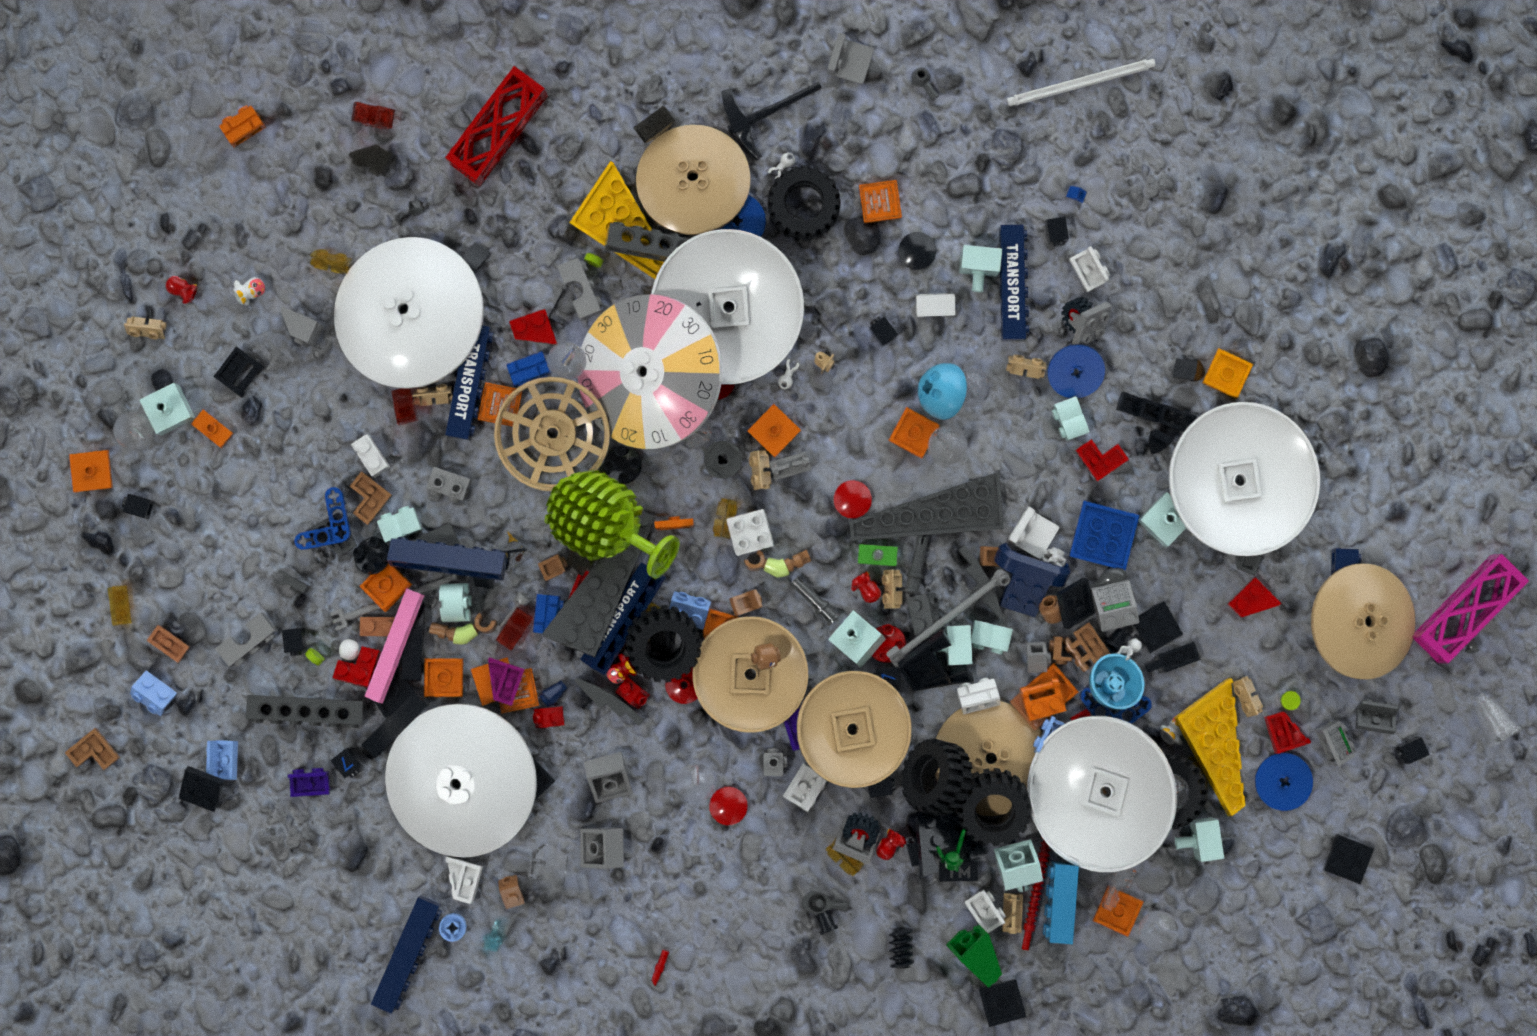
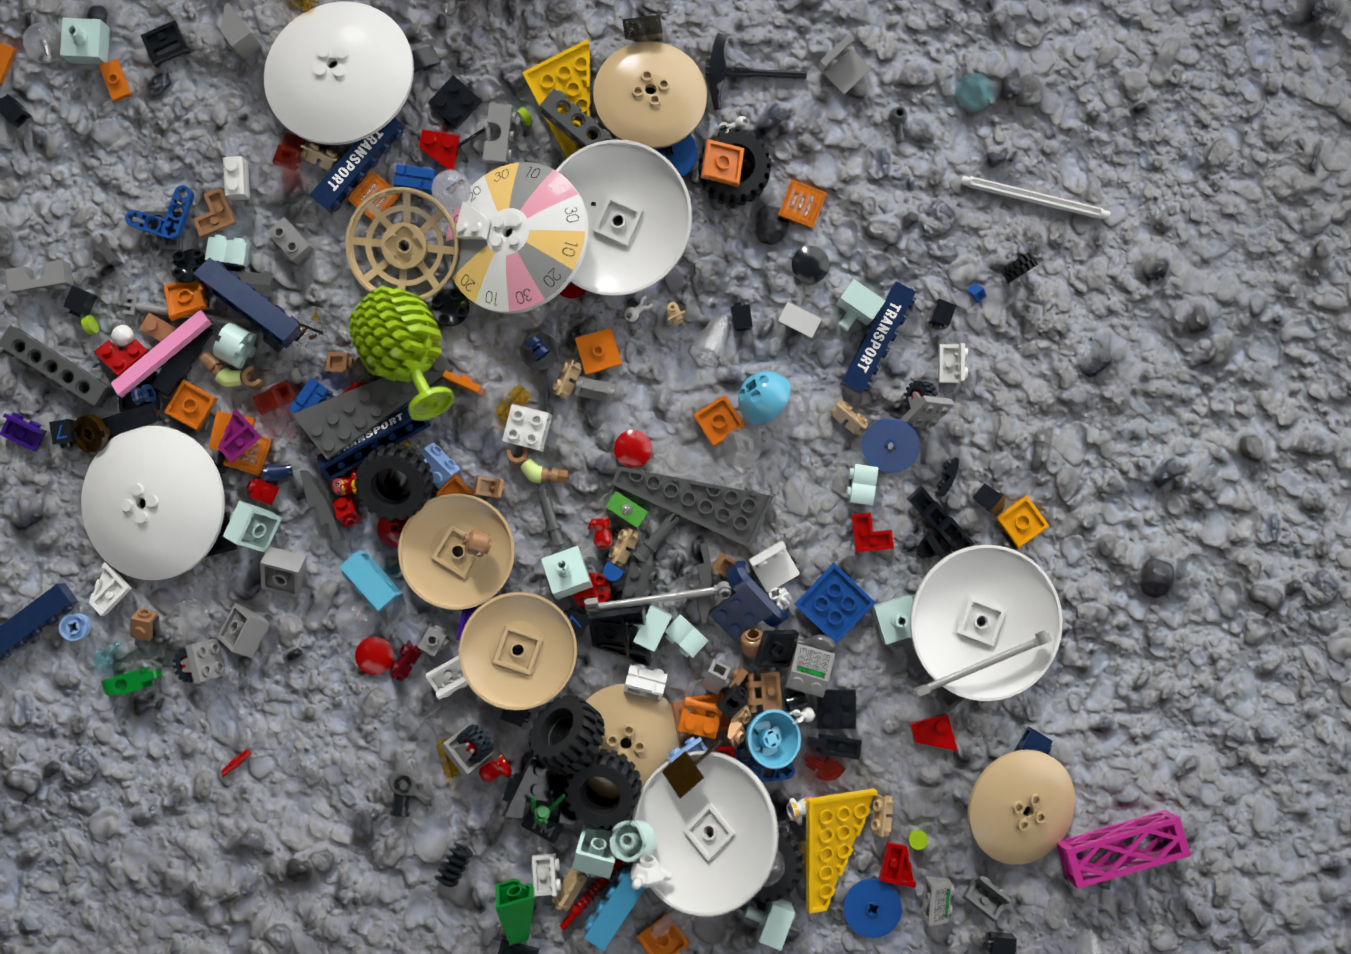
camera: 25 degrees right, 0 degrees up
none -> dark brown plate [73,414,111,453]
none -> green piece [100,666,163,696]
none -> dark blue wheel [131,384,156,406]
none -> light grey plate [173,638,226,684]
none -> light aqua brick [223,501,282,553]
none -> medium azure brick [339,551,403,611]
none -> dark red hinge [389,640,422,682]
none -> black plate [428,75,482,129]
none -> white wing [456,202,491,240]
none -> dark blue wheel [524,335,551,362]
none -> blue brick [603,561,624,581]
none -> light aqua brick [610,820,657,862]
none -> white rock [631,855,672,890]
none -> dark brown piece [662,740,722,799]
none -> clear cone [687,313,732,368]
none -> orange plate [701,139,744,187]
none -> black brick [716,683,749,718]
none -> light nougat slope [728,705,752,749]
none -> clear red brick [803,752,846,781]
none -> light grey hinge [913,630,1052,696]
none -> black slope [935,457,959,497]
none -> clear light blue tile [955,73,994,112]
none -> black tyre [1001,252,1038,284]

